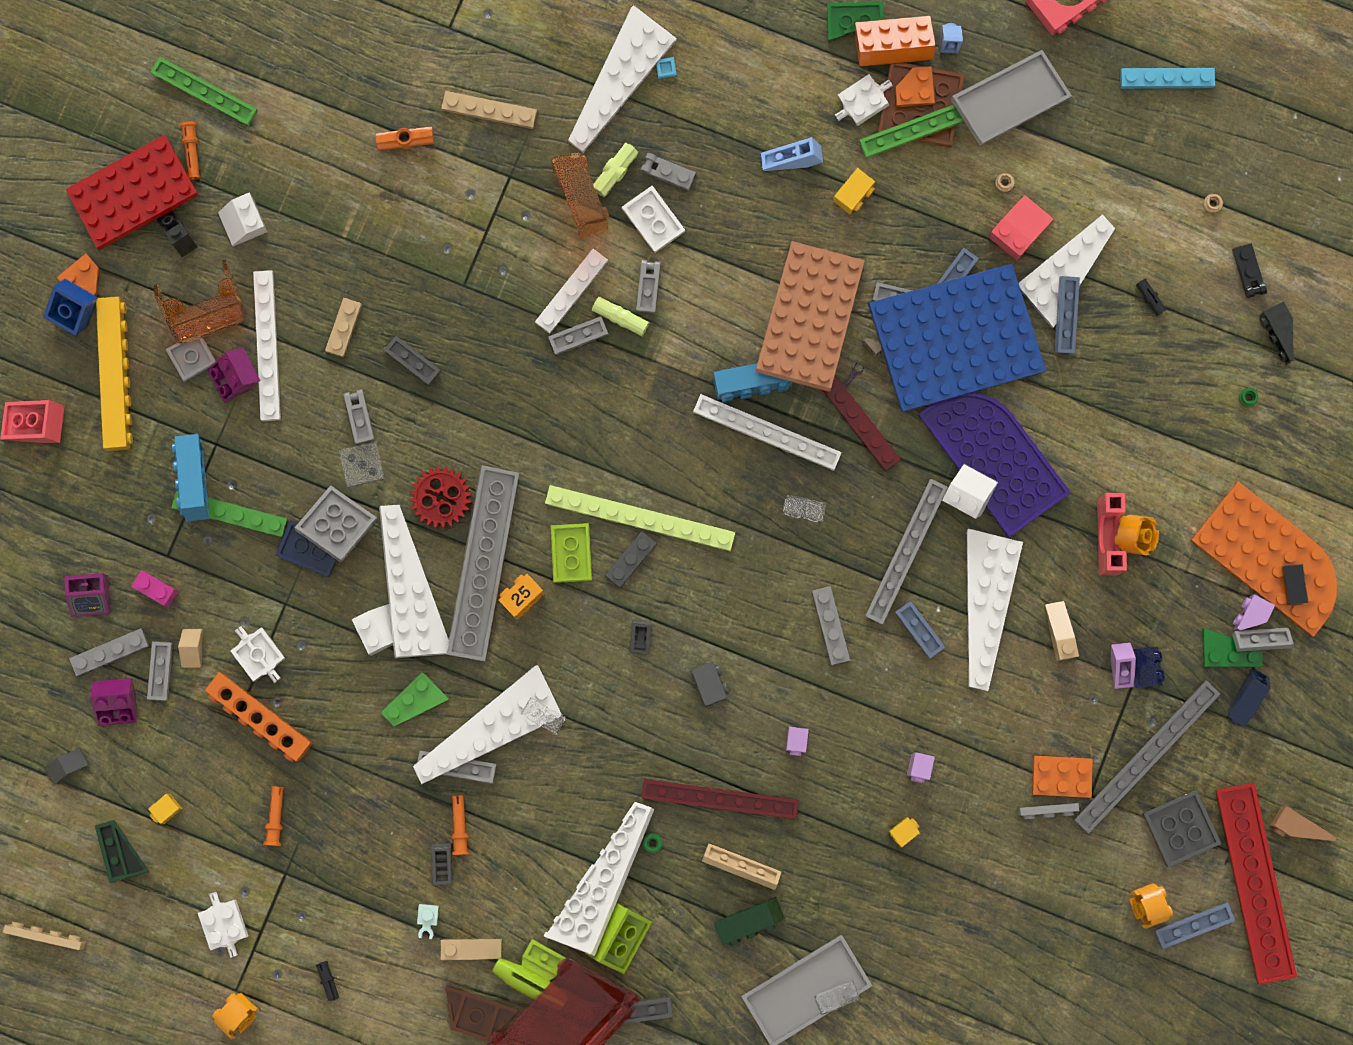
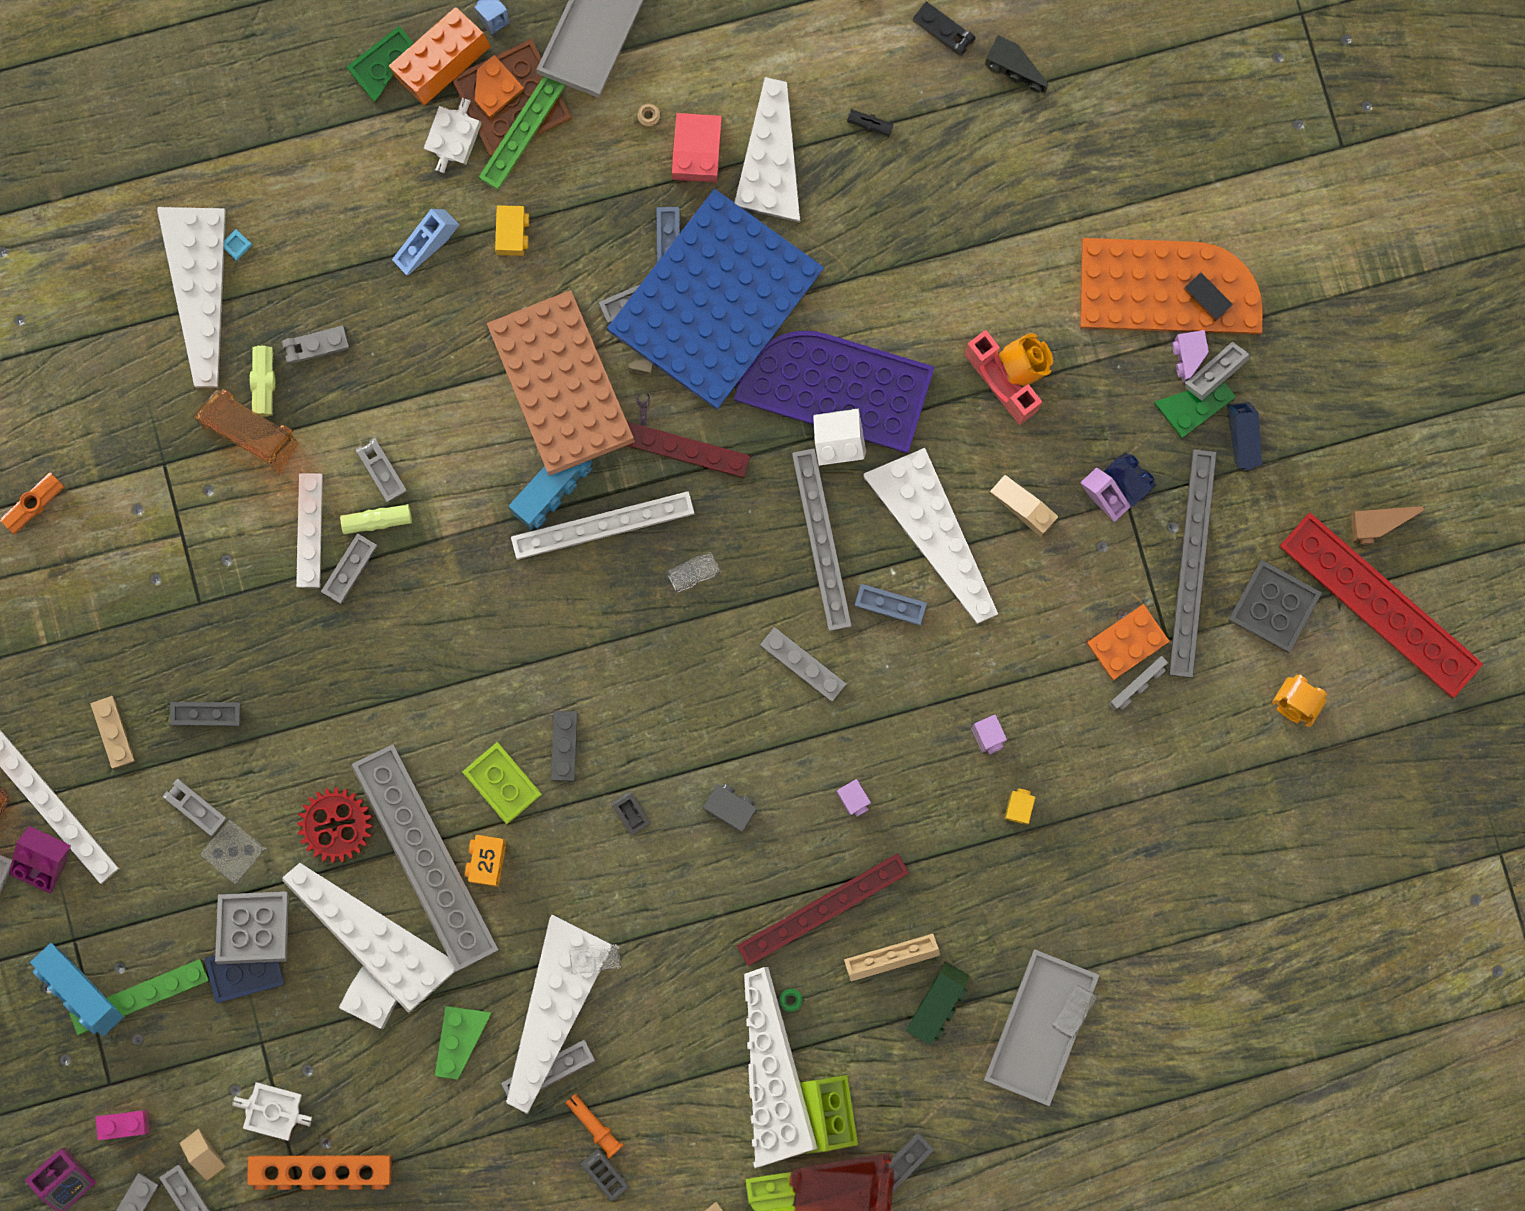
camera: 40 degrees left, 0 degrees up
tan plate [441,91,537,129] -> none
yellowish green plate [545,485,735,551] -> none
white plate [622,186,685,253] -> none
sand blue plate [1054,276,1080,353] -> none
sand blue plate [1154,902,1235,949] -> none
green plate [1239,388,1259,407] -> none

